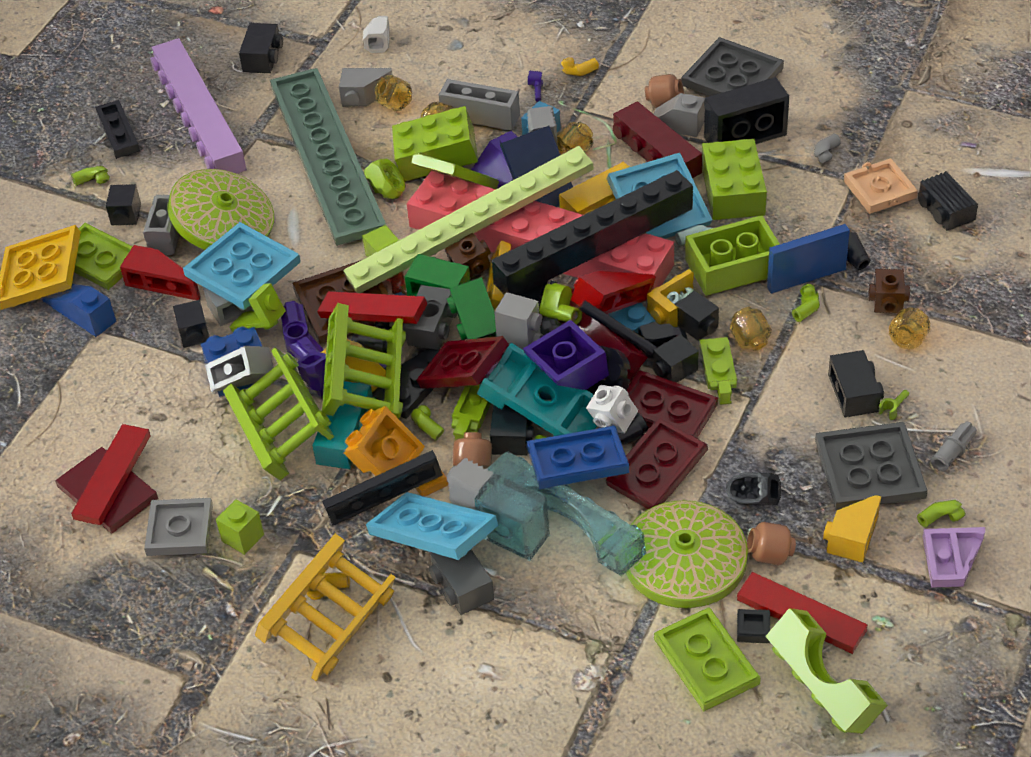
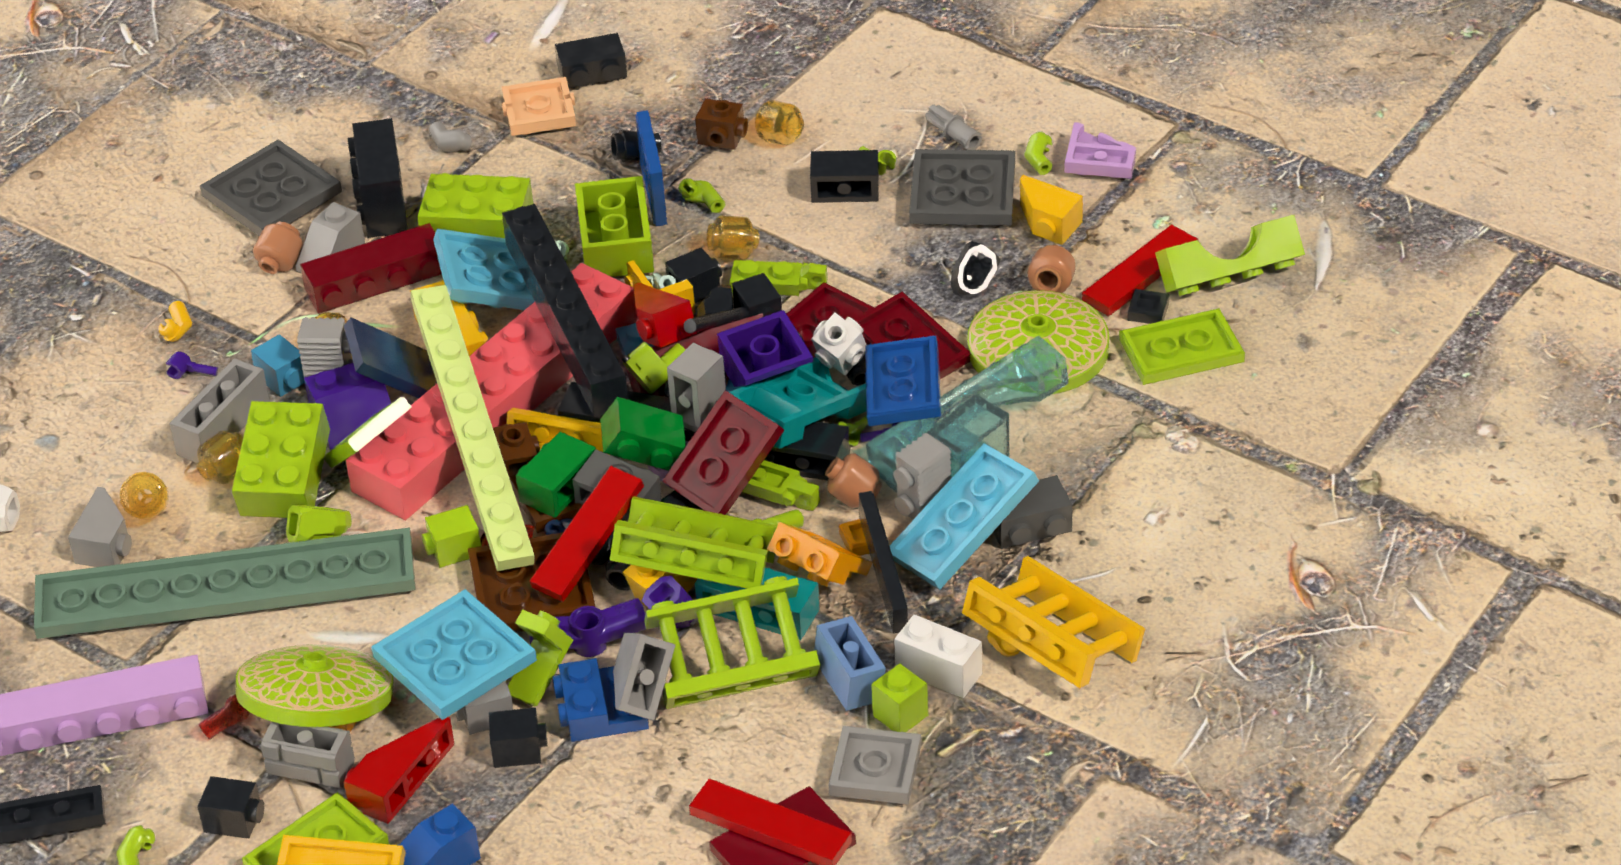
camera: 80 degrees left, 5 degrees down
none -> medium blue brick [814,616,886,711]
none -> white brick [894,615,982,699]

